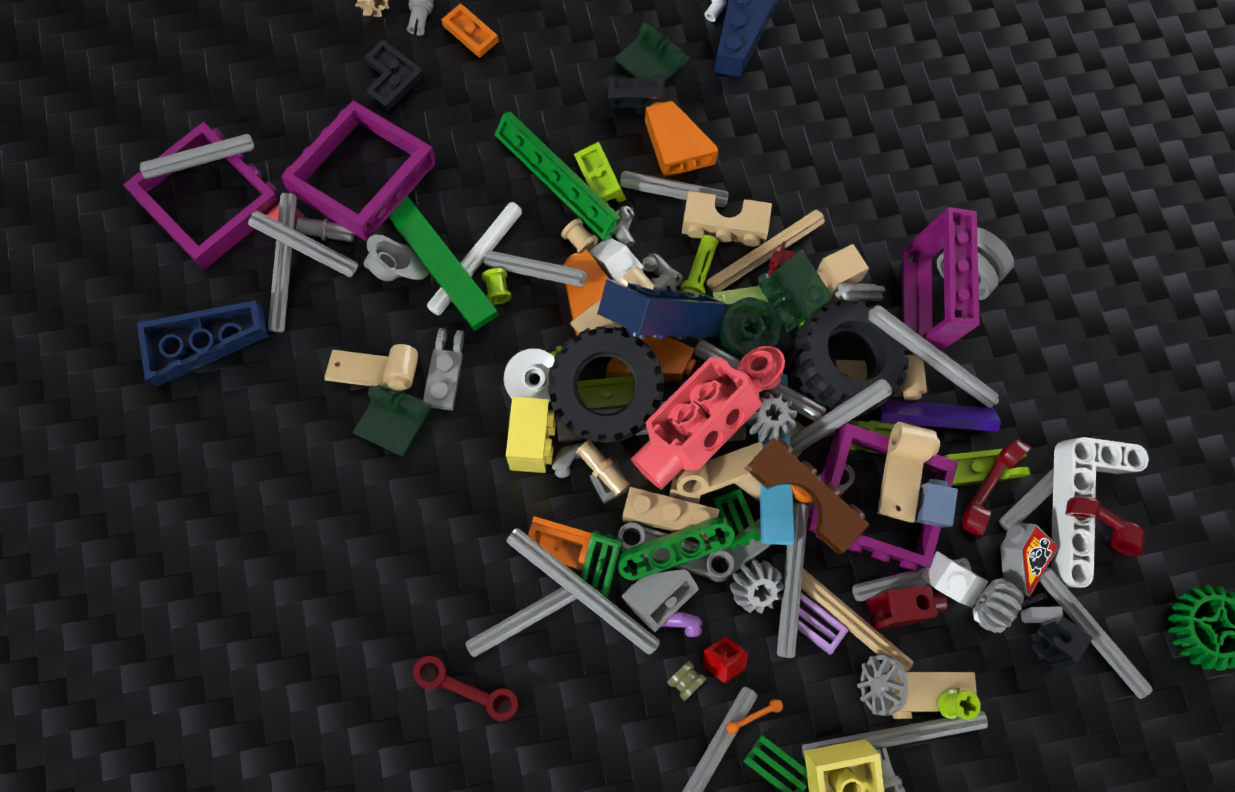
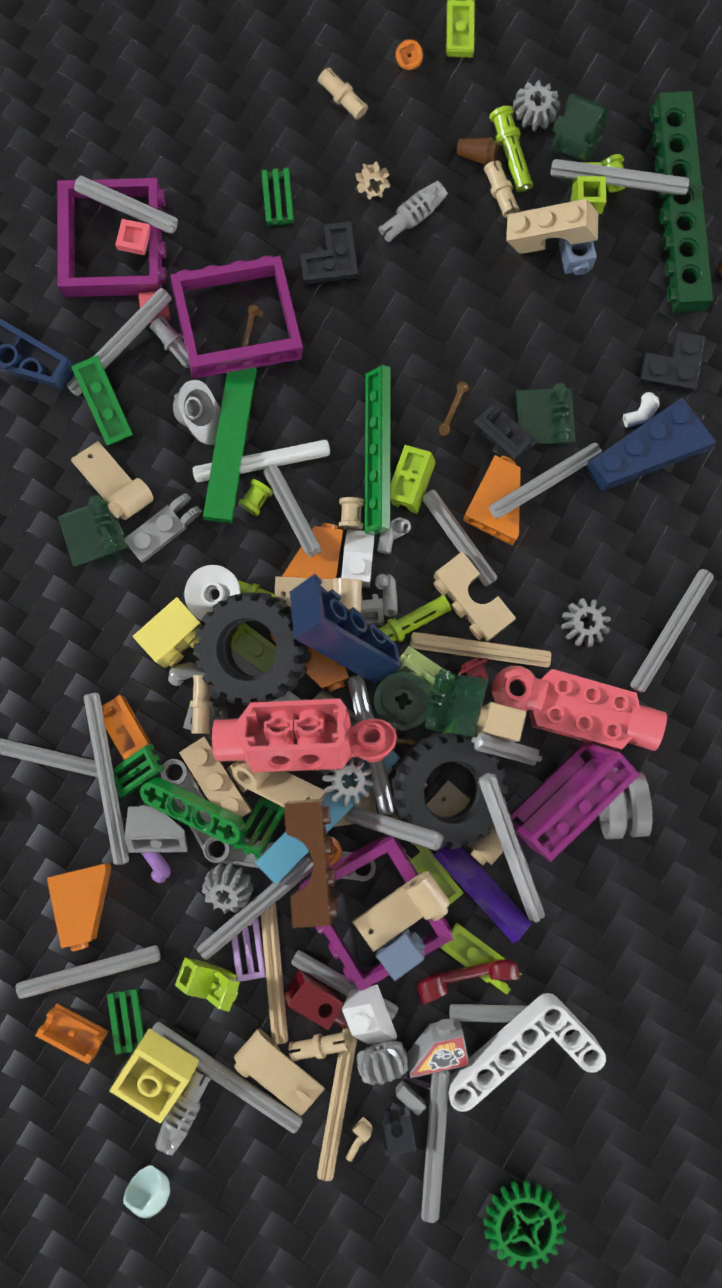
camera: 45 degrees right, 10 degrees up
light grey axle [248,211,358,277] -> none
orange plate [441,3,499,58] -> none
olive wheel [667,661,706,701] -> none
red slope [703,636,748,684] -> none
orange hinge [726,699,783,734] -> none
light grey wheel [857,655,908,716] -> none
lime bush [937,690,981,721] -> none
dark red piece [1065,496,1145,556] -> none
none -> orange slope [47,863,111,951]
none -> green plate [71,355,134,446]
none -> coral plate [116,219,151,255]
none -> lime brick [175,957,240,1011]
none -> clear orange hinge [242,305,259,347]
none -> green tile [262,168,294,226]
none -> tan pin [289,1031,351,1061]
none -> tan axle [317,1028,357,1181]
none -> tan hand [345,1117,373,1162]
none -> clear orange hinge [439,382,468,436]
none -> light grey axle [489,443,602,519]
none -> coral brick [492,666,667,751]
none -> light grey gear [561,599,611,647]
none -> light grey axle [630,569,714,693]

